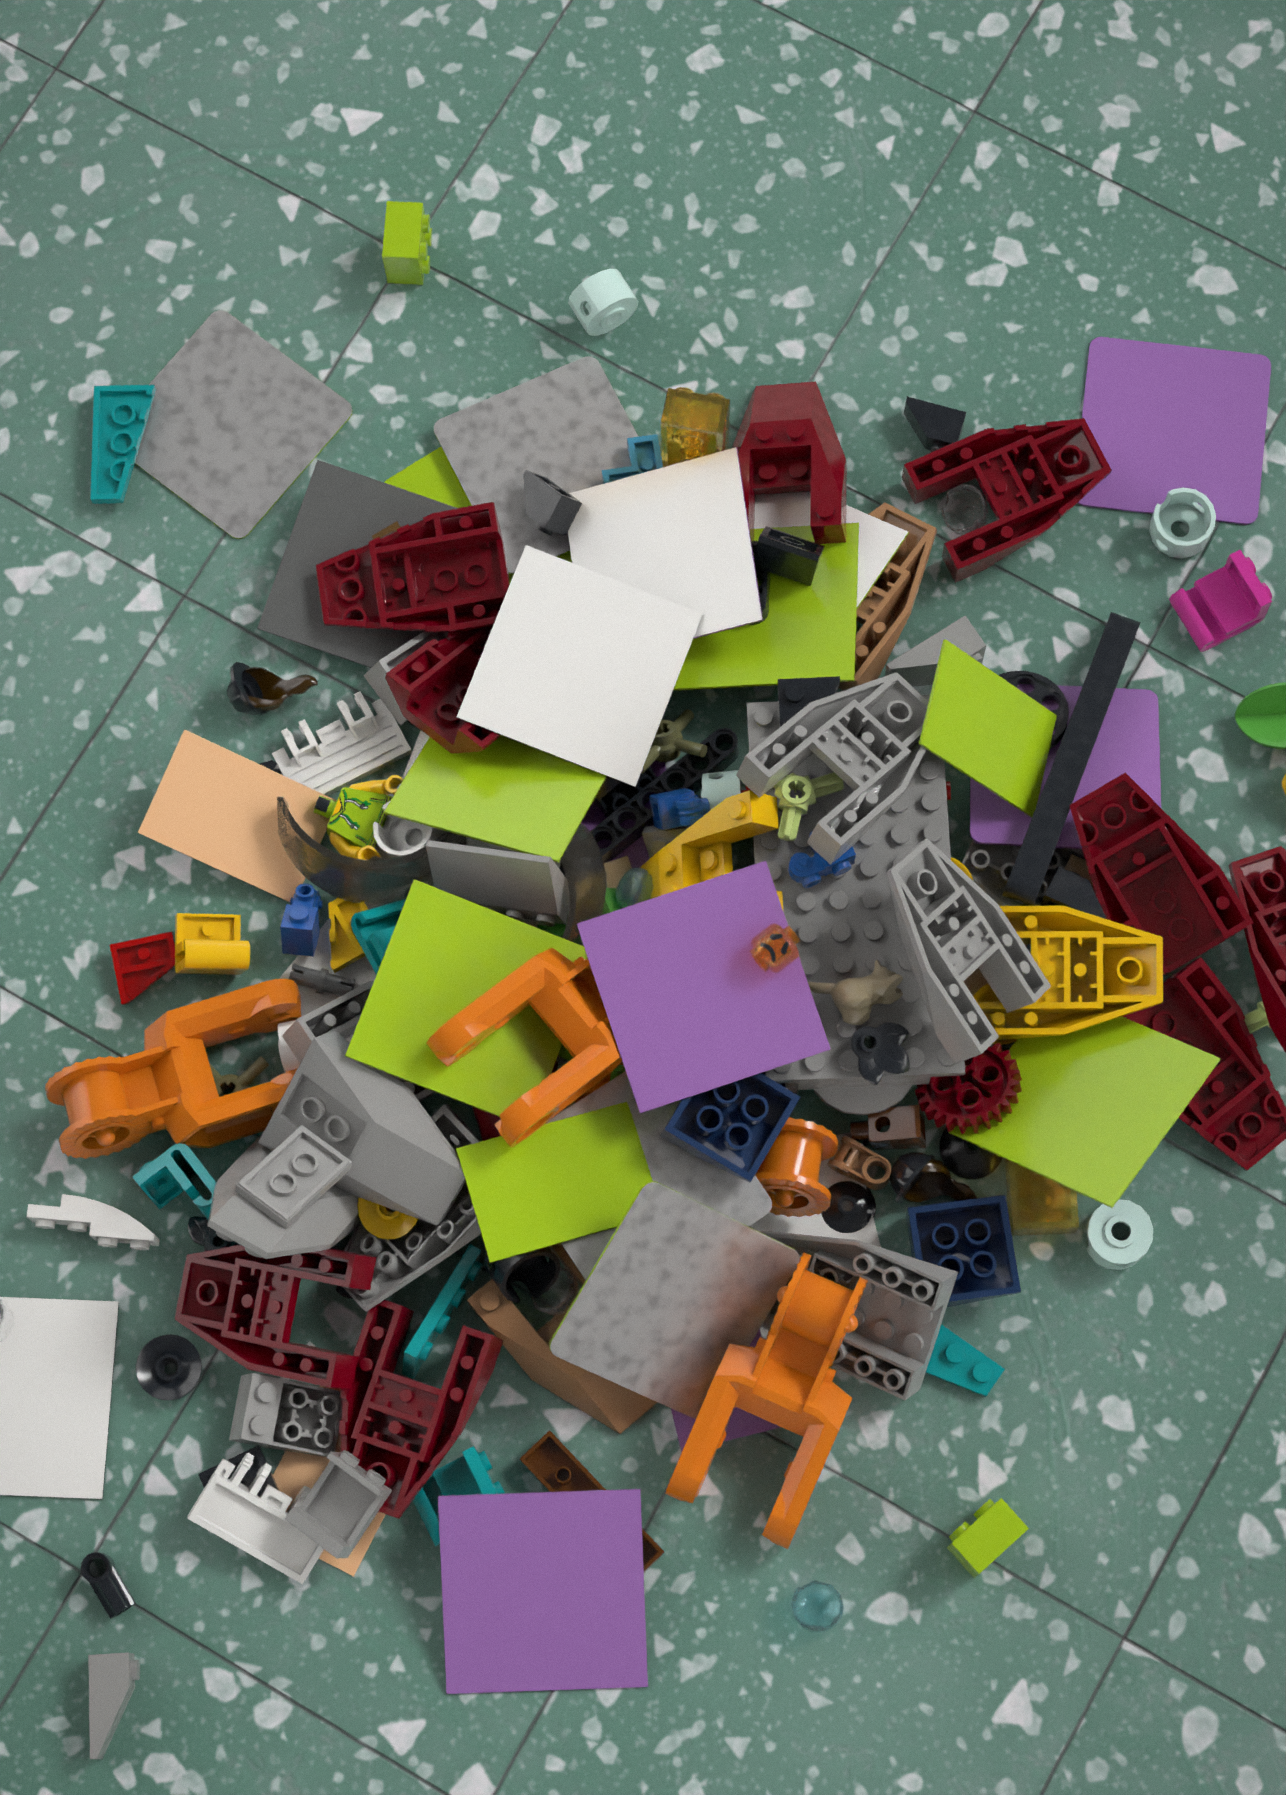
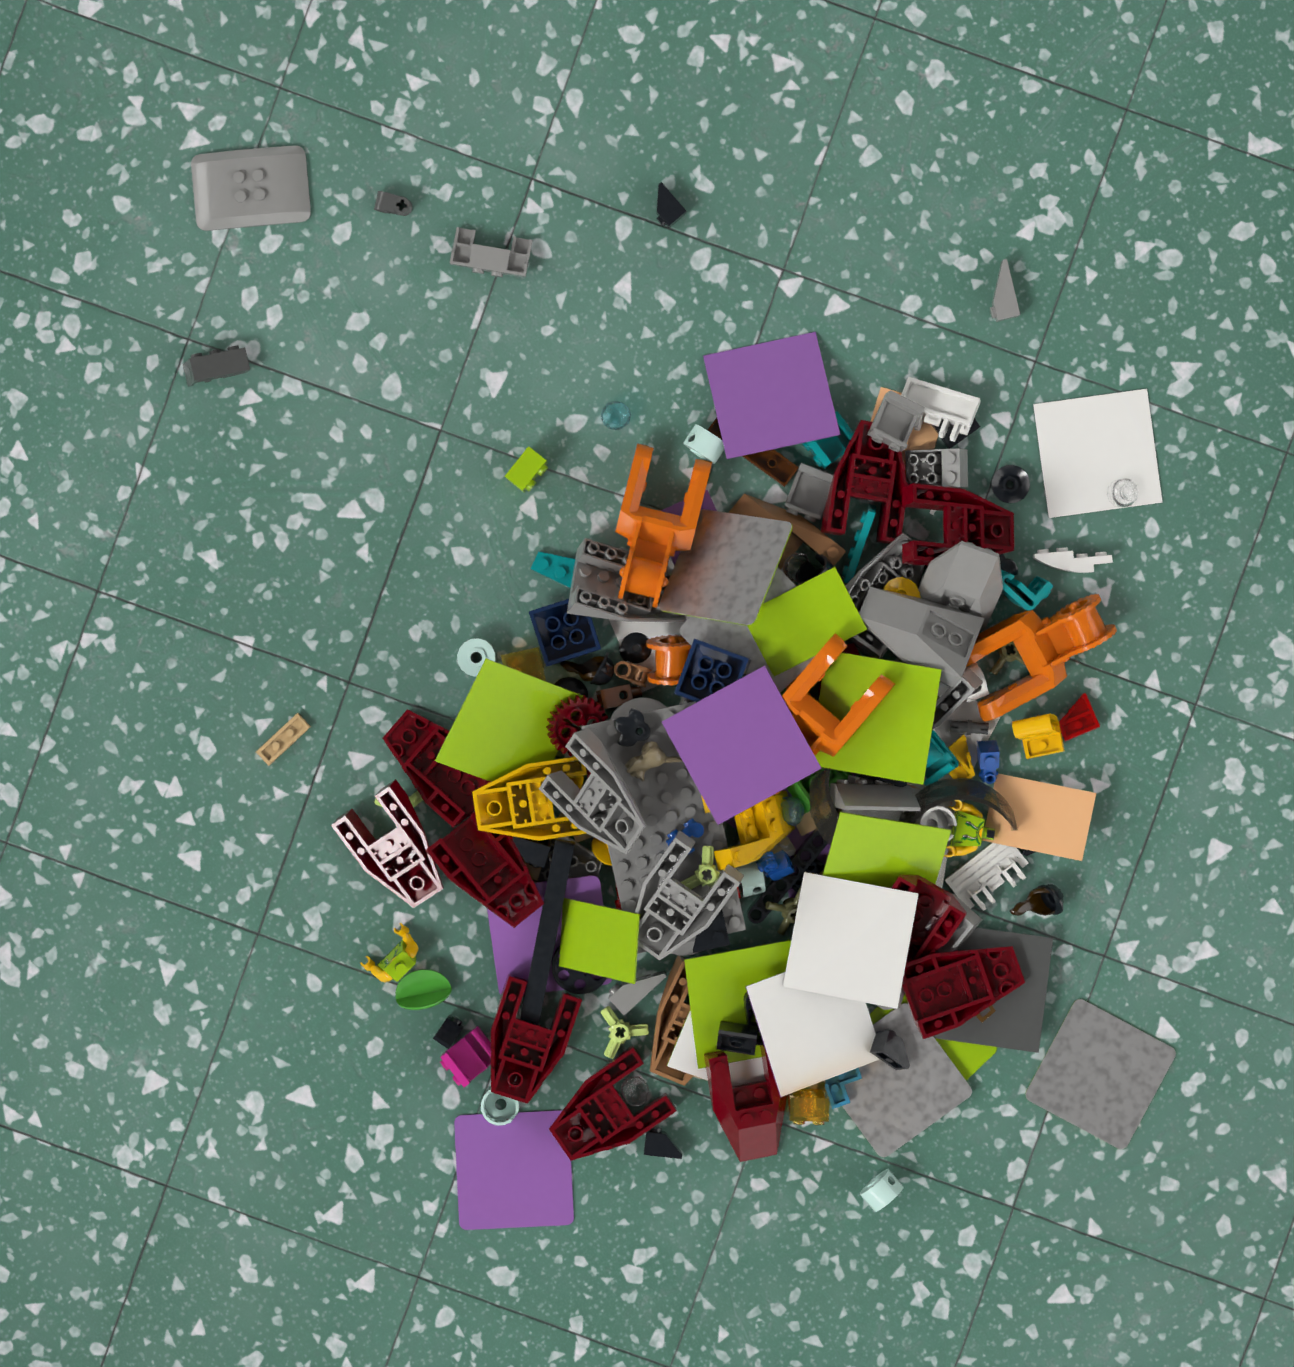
camera: 170 degrees right, 15 degrees up
black piece [81,1552,136,1619] -> none
teal wing [90,385,156,504] -> none
light grey tile [235,1125,352,1229] -> none
lime brick [382,201,432,285] -> none
clear orange head [749,923,800,973] -> none
none -> black slope [433,1016,464,1050]
none -> dark red wedge [491,974,582,1104]
none -> yellowish green bush [601,1006,649,1059]
none -> light aqua piece [683,424,724,464]
none -> light grey panel [784,463,833,522]

